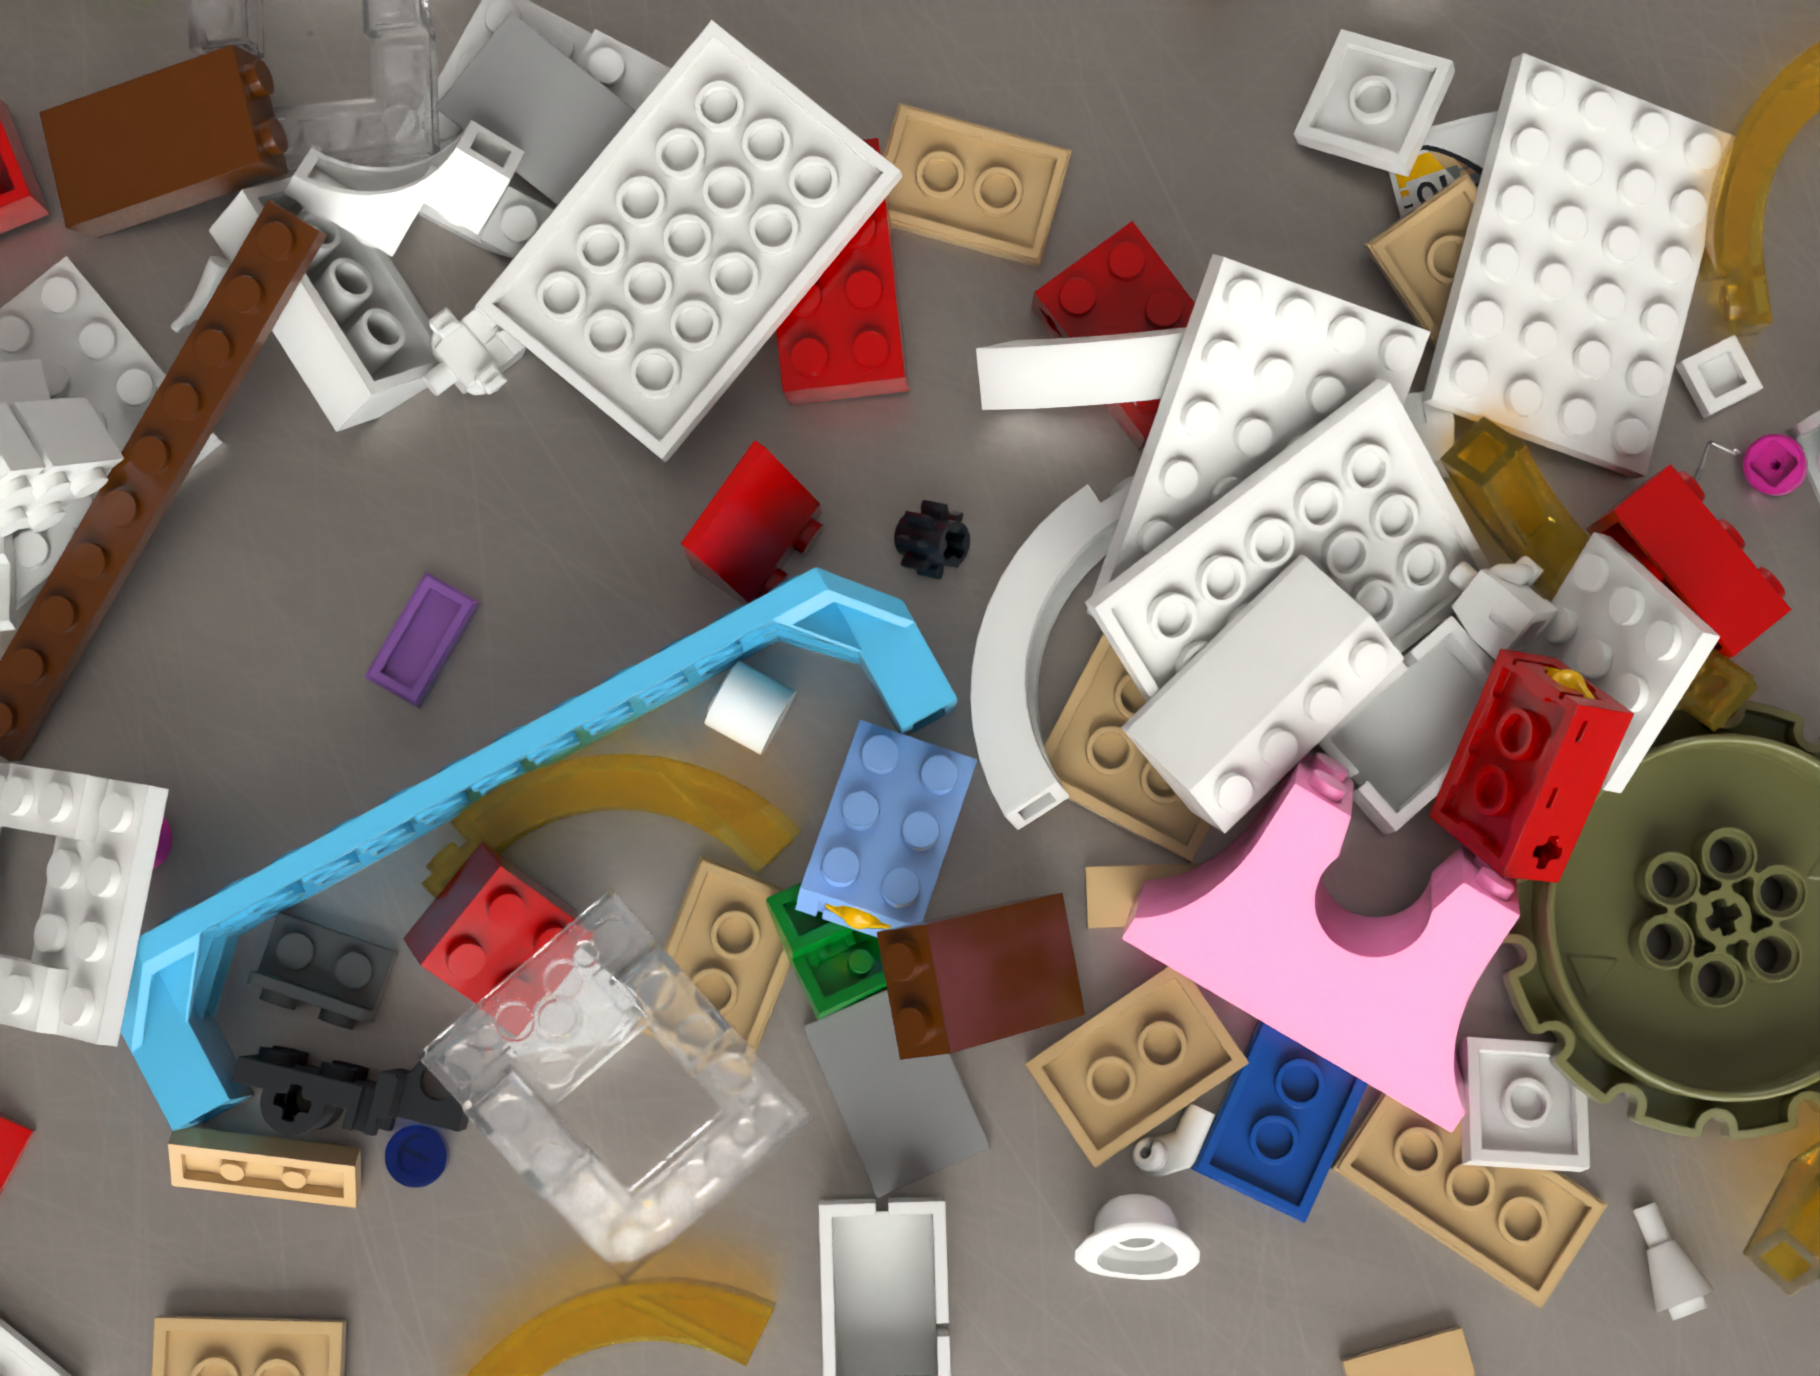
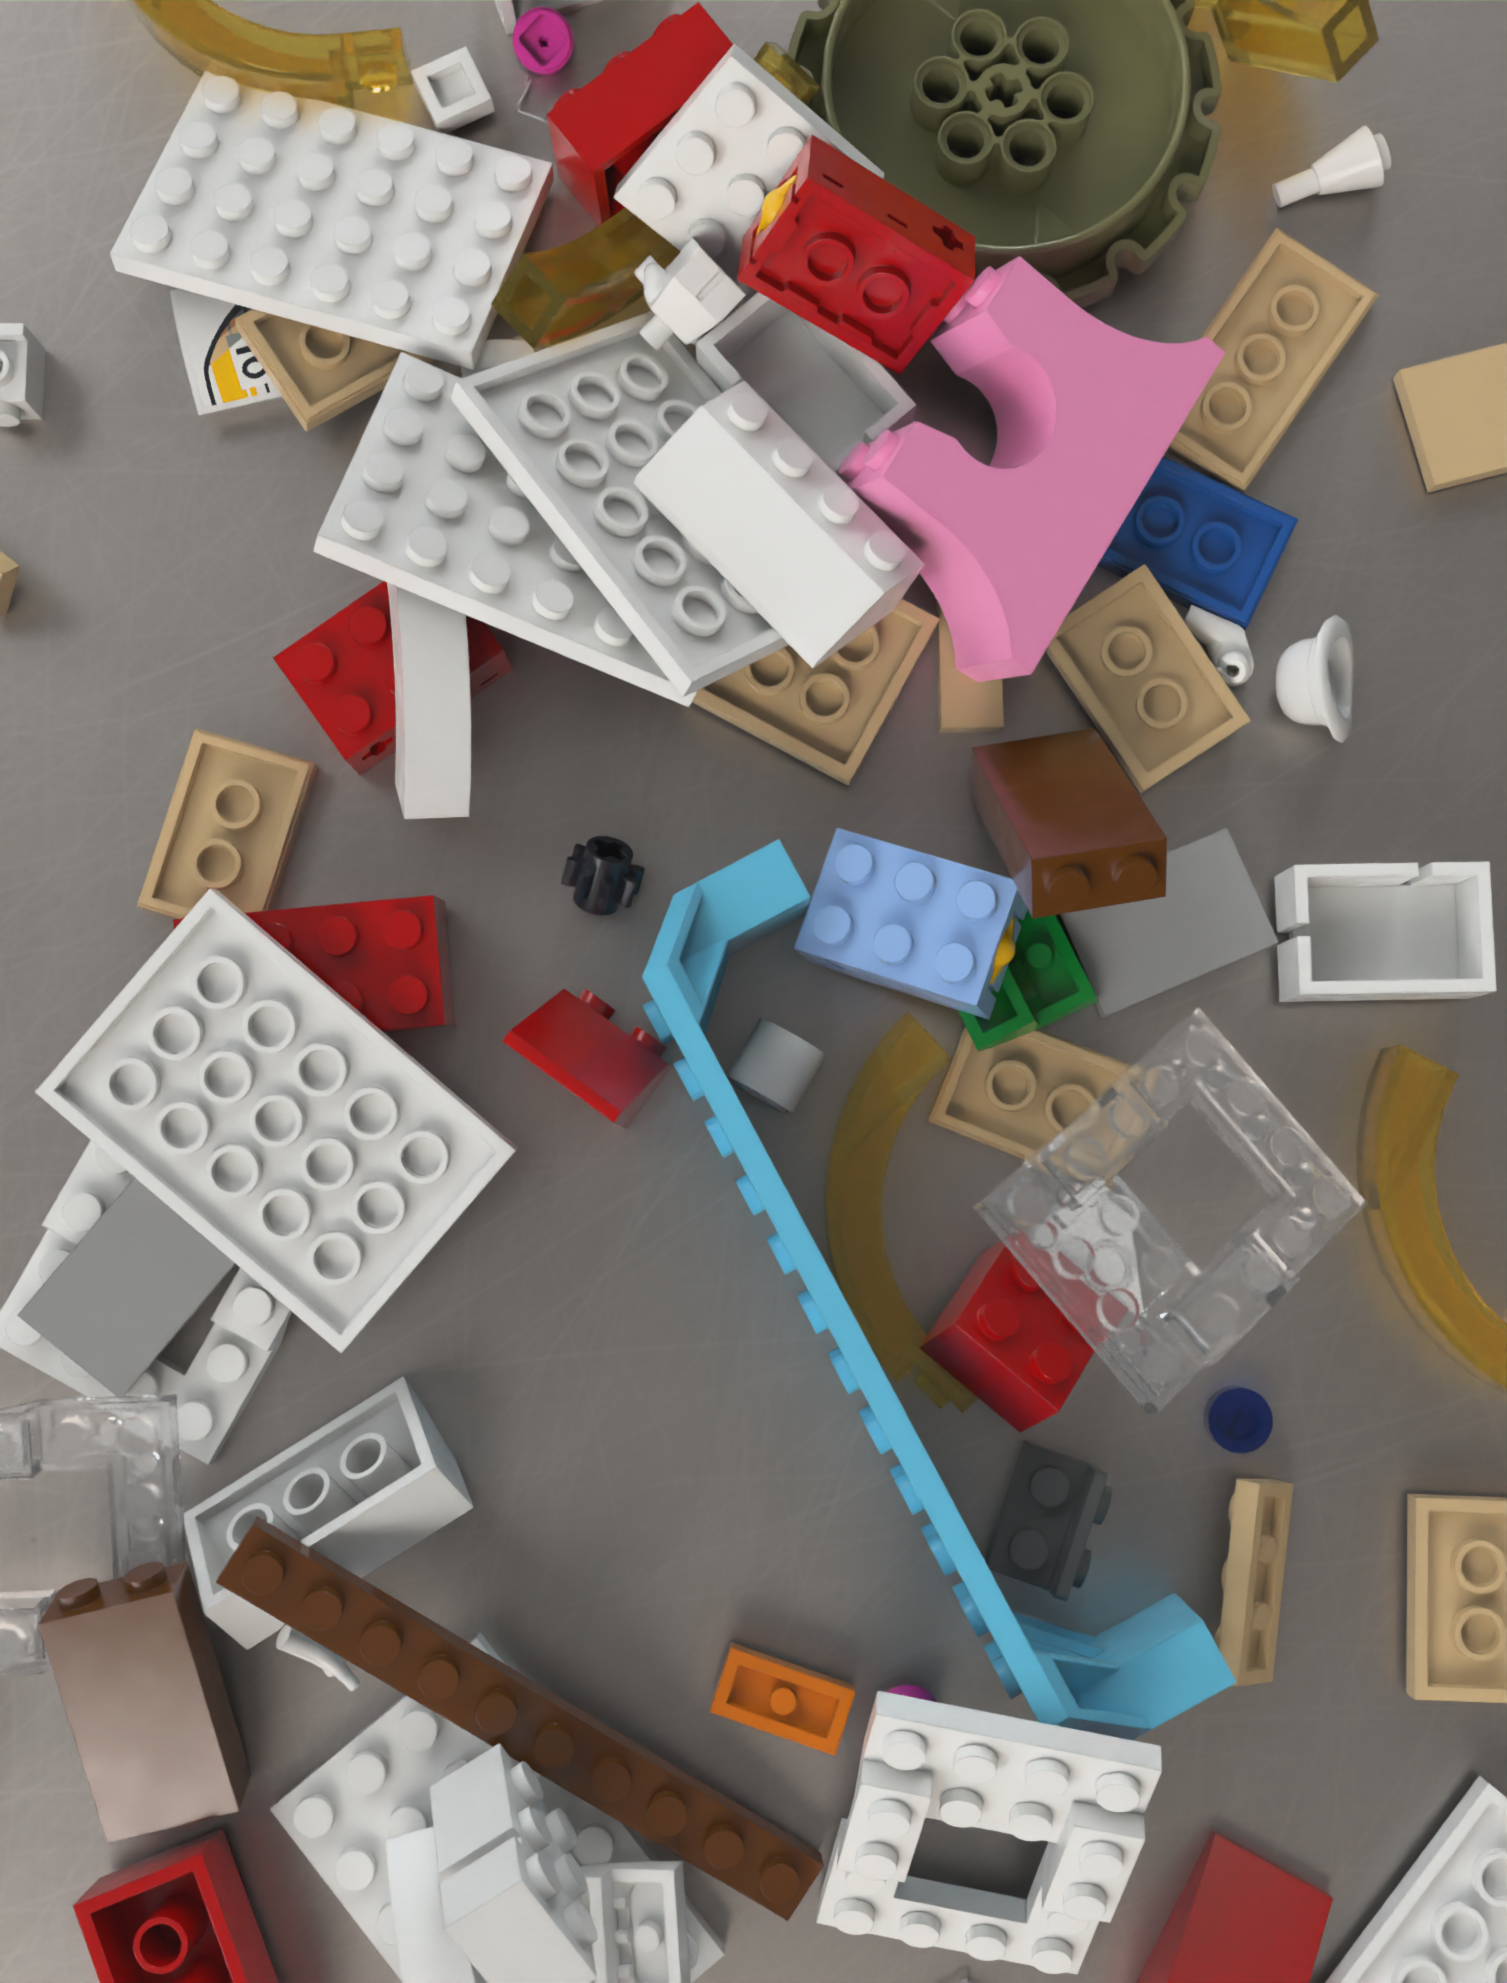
camera: 85 degrees left, 0 degrees up
black plate [232,1045,471,1136] -> none
white arch [284,120,525,256] -> none
medium lavender tile [364,572,481,709] -> none
white piece [422,306,526,396] -> none
white arch [970,476,1134,830] -> none
white plate [1294,29,1455,177] -> none
white plate [1459,1037,1590,1172] -> none
none -> orange plate [710,1642,856,1756]

